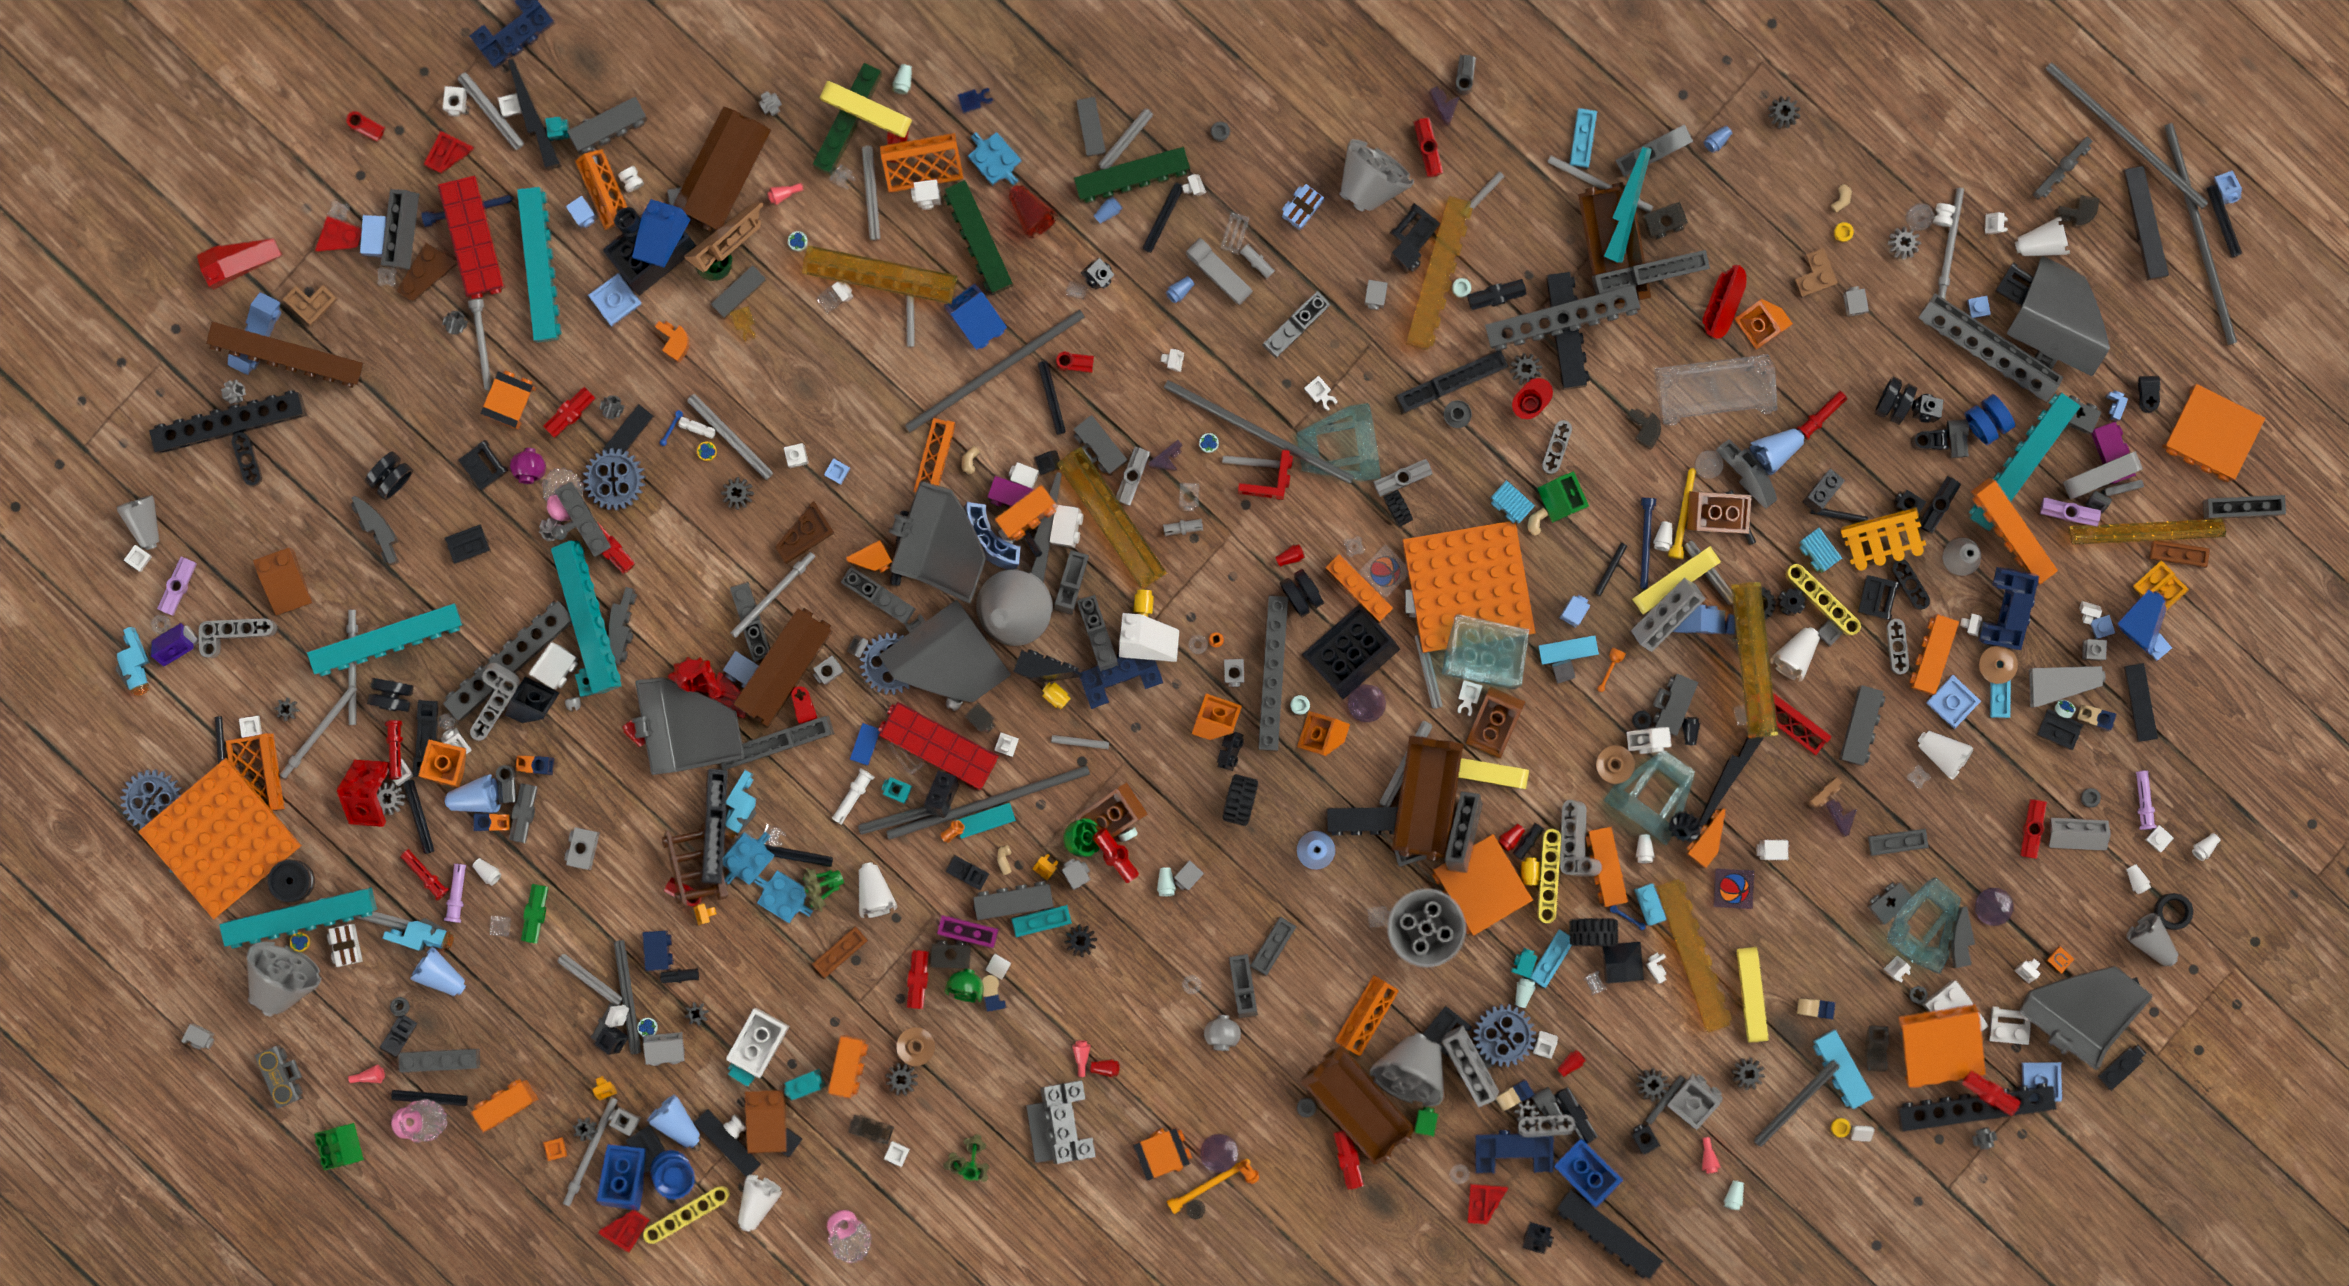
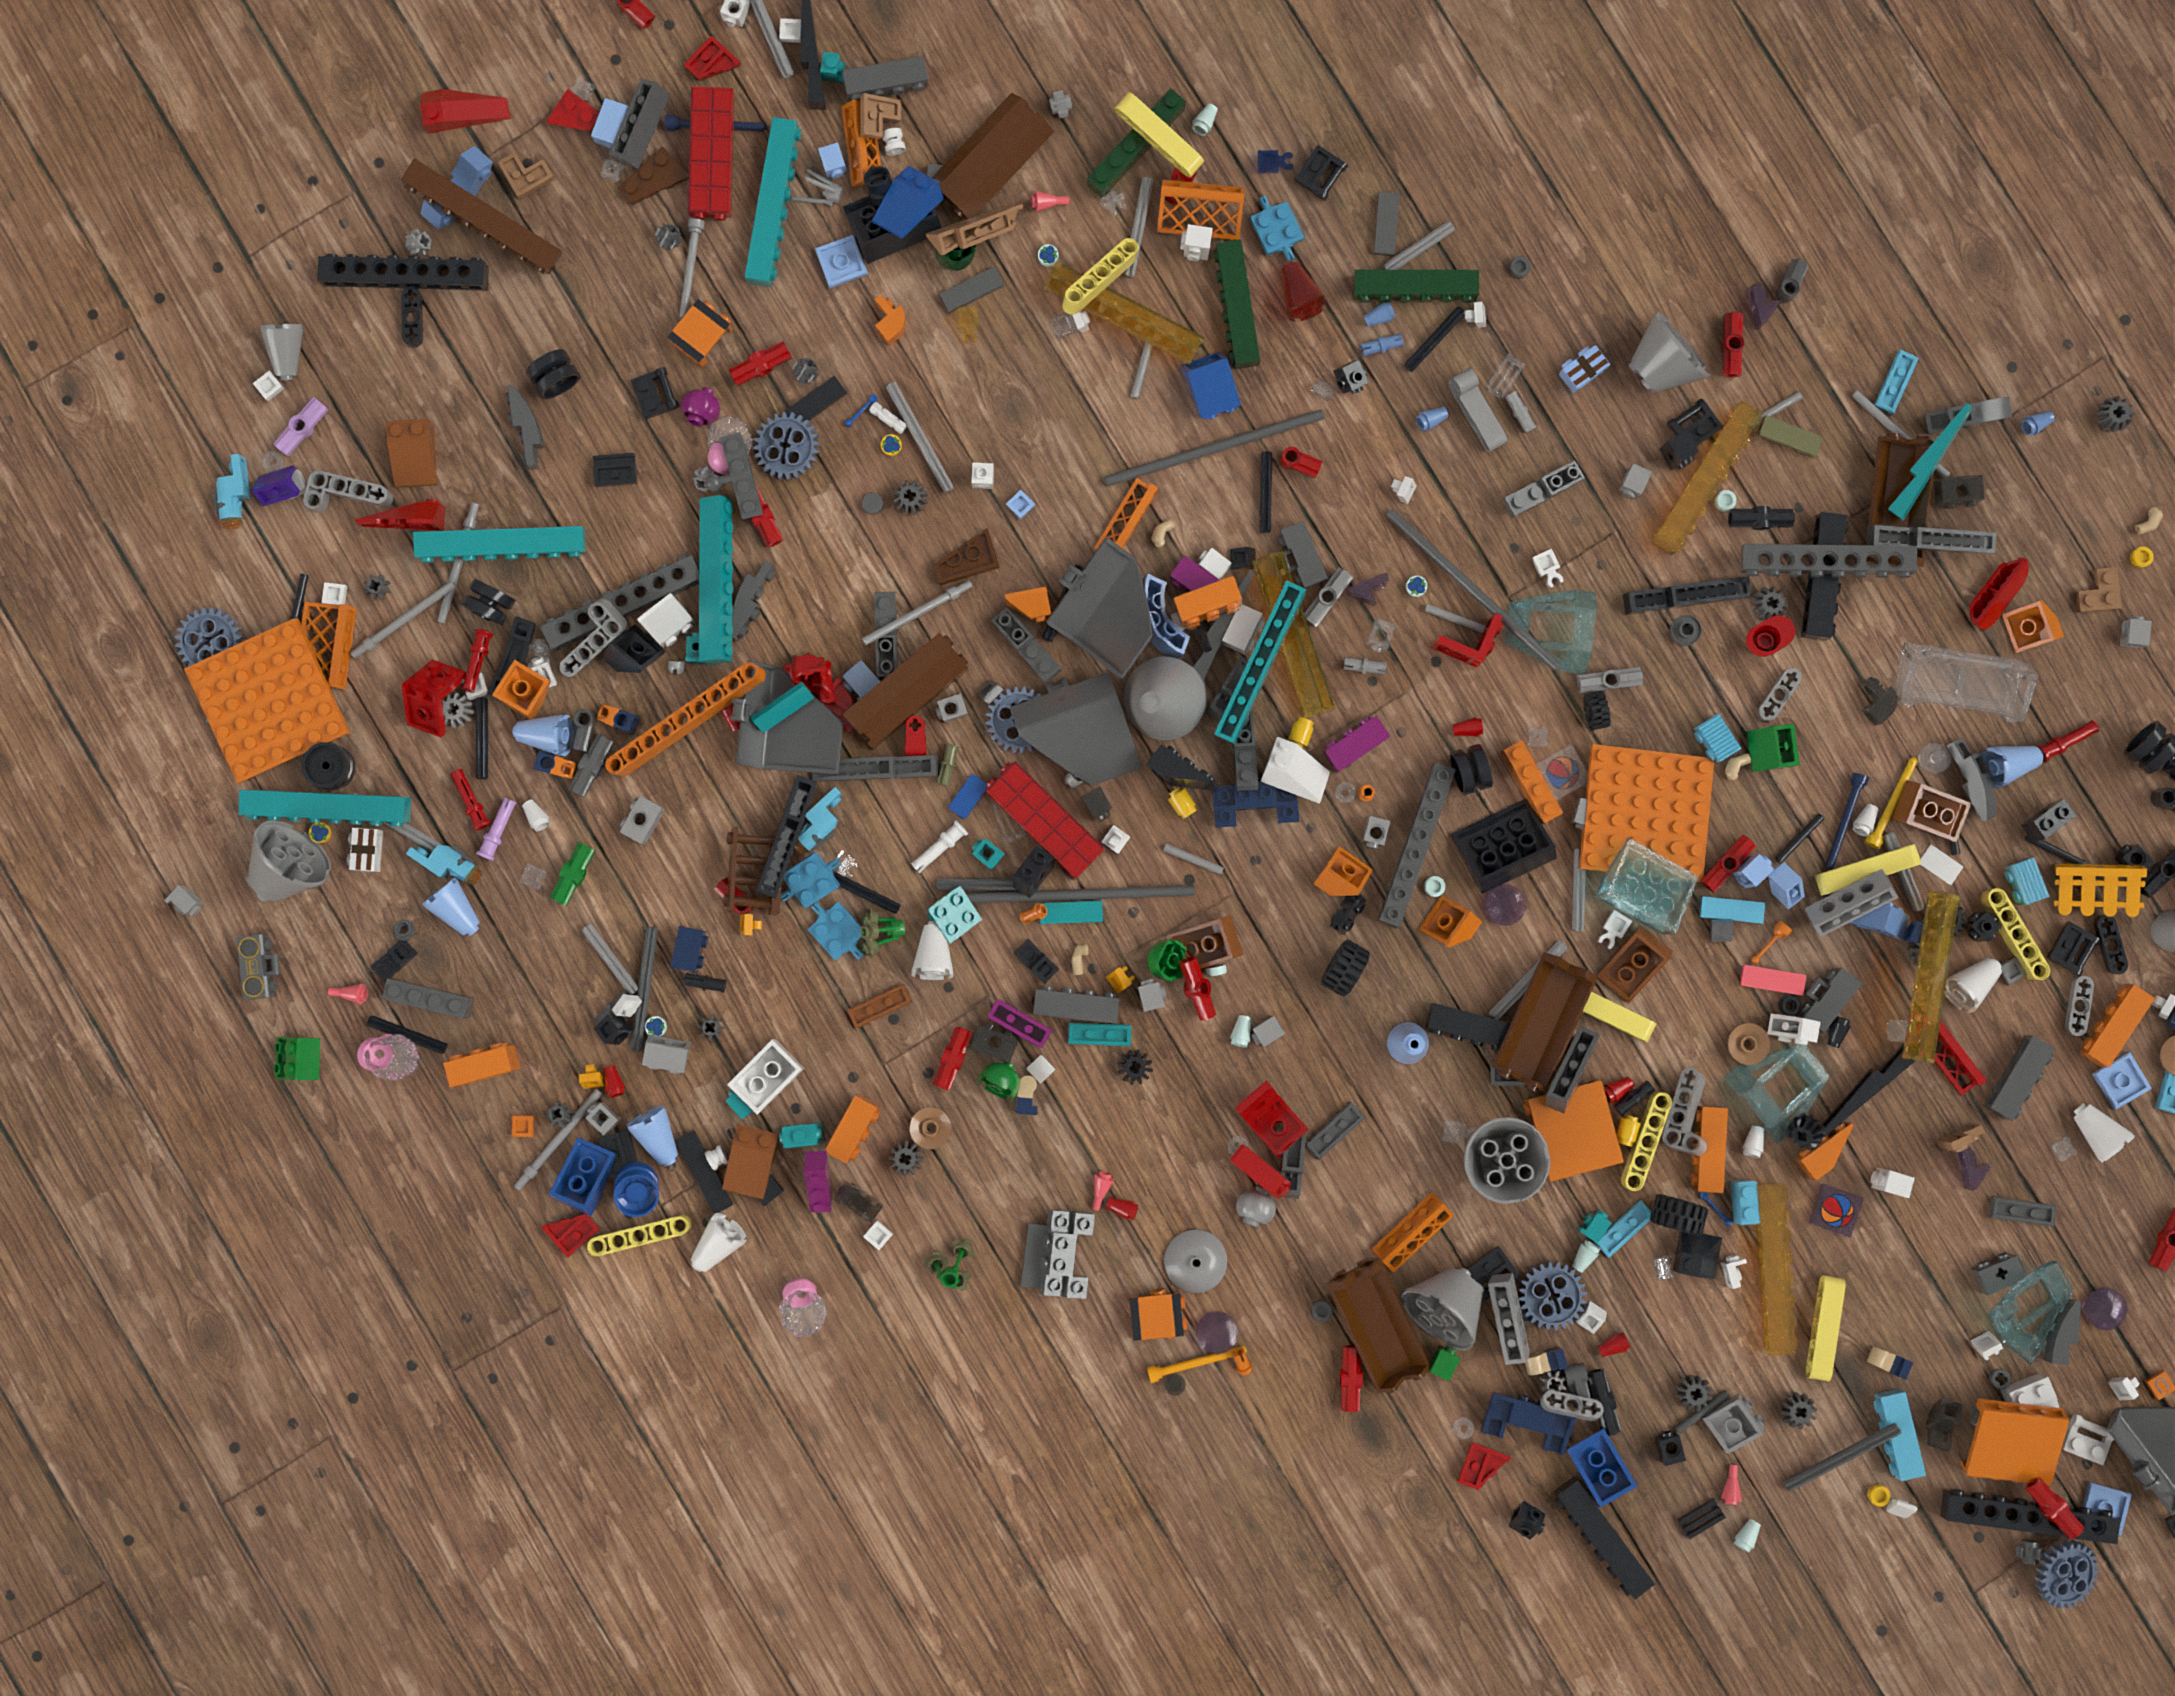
camera: 10 degrees right, 0 degrees up
none -> red wedge [355,499,445,531]
none -> red cone [603,1065,626,1098]
none -> orange beam [605,662,766,777]
none -> teal tile [751,682,814,733]
none -> light grey plant [791,169,843,206]
none -> magenta brick [804,1151,833,1213]
none -> medium nougat plate [860,93,901,140]
none -> dark grey tile [862,493,884,515]
none -> hinge [927,885,982,944]
none -> olive axle [937,743,959,786]
none -> light yellow beam [1062,238,1139,314]
none -> light grey dish [1164,1229,1227,1293]
none -> teal brick [1214,580,1307,744]
none -> red slope [1229,1143,1292,1200]
none -> red bracket [1235,1080,1309,1158]
none -> black plate [1294,145,1348,201]
none -> magenta brick [1323,716,1390,773]
none -> medium blue pin [1360,333,1404,357]
none -> black tile [1677,1498,1726,1539]
none -> red piece [1700,835,1757,893]
none -> coral tile [1739,965,1806,996]
none -> olive tile [1757,415,1823,457]
none -> light blue brick [1768,862,1805,910]
none -> white sticker [1920,845,1963,885]
none -> sand blue gear [2035,1540,2099,1609]

